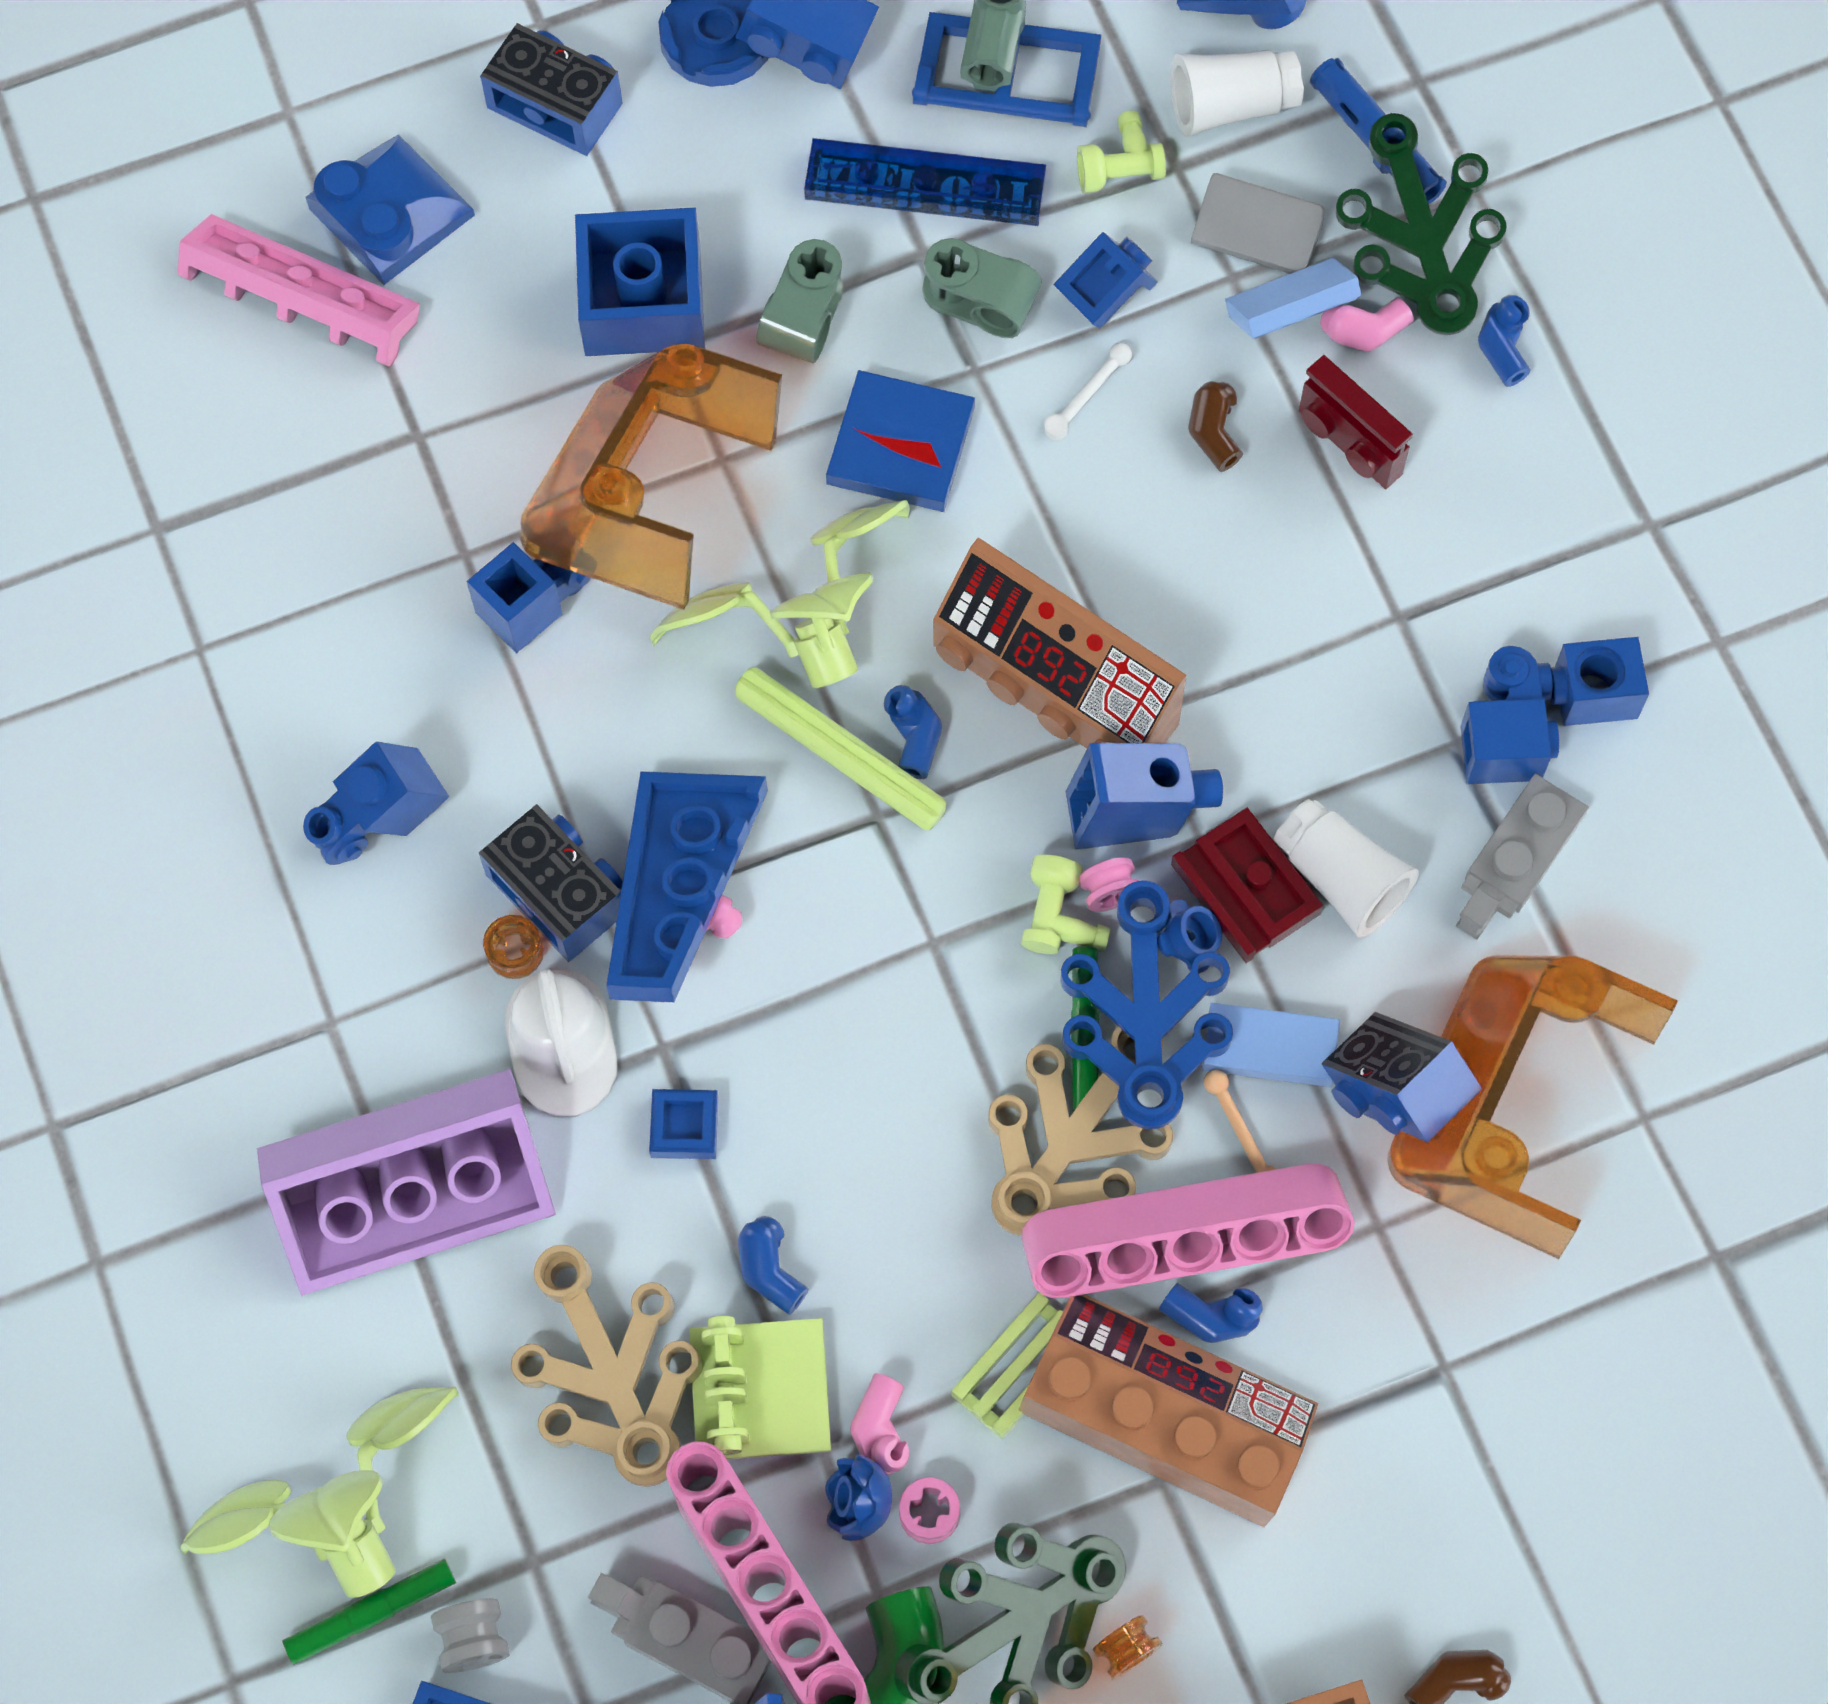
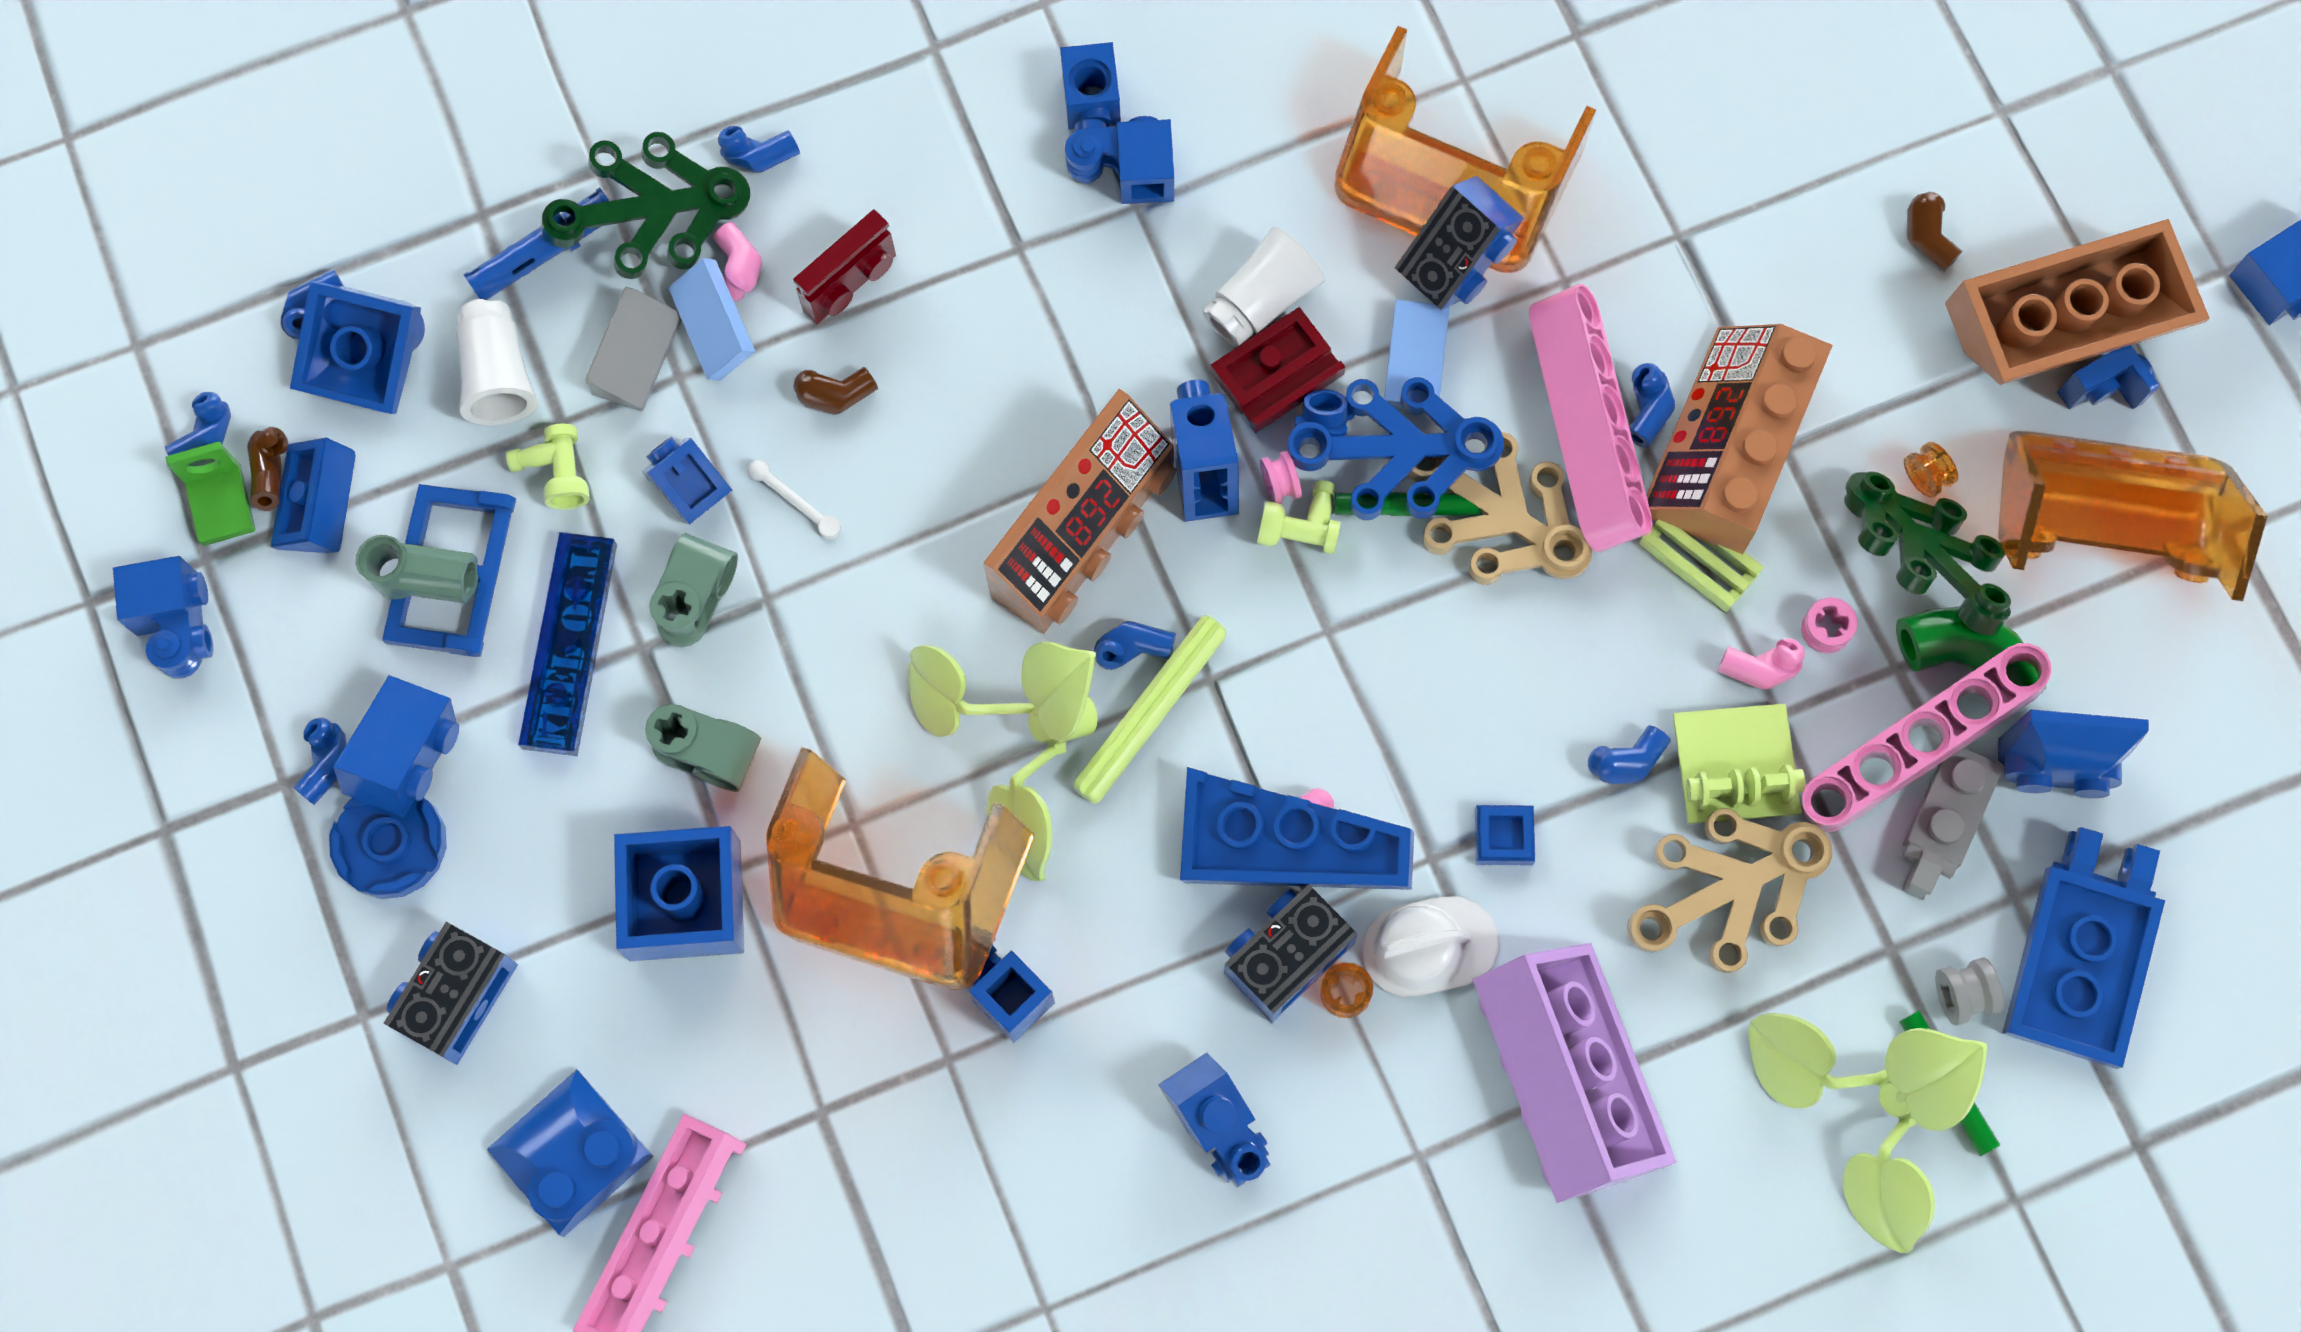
camera: 90 degrees left, 5 degrees up
blue plate [825,1453,892,1541] -> none
blue tile [826,370,975,512] -> none
light nougat hinge [1203,1069,1277,1173] -> none
light grey hinge [1456,774,1589,940] -> none

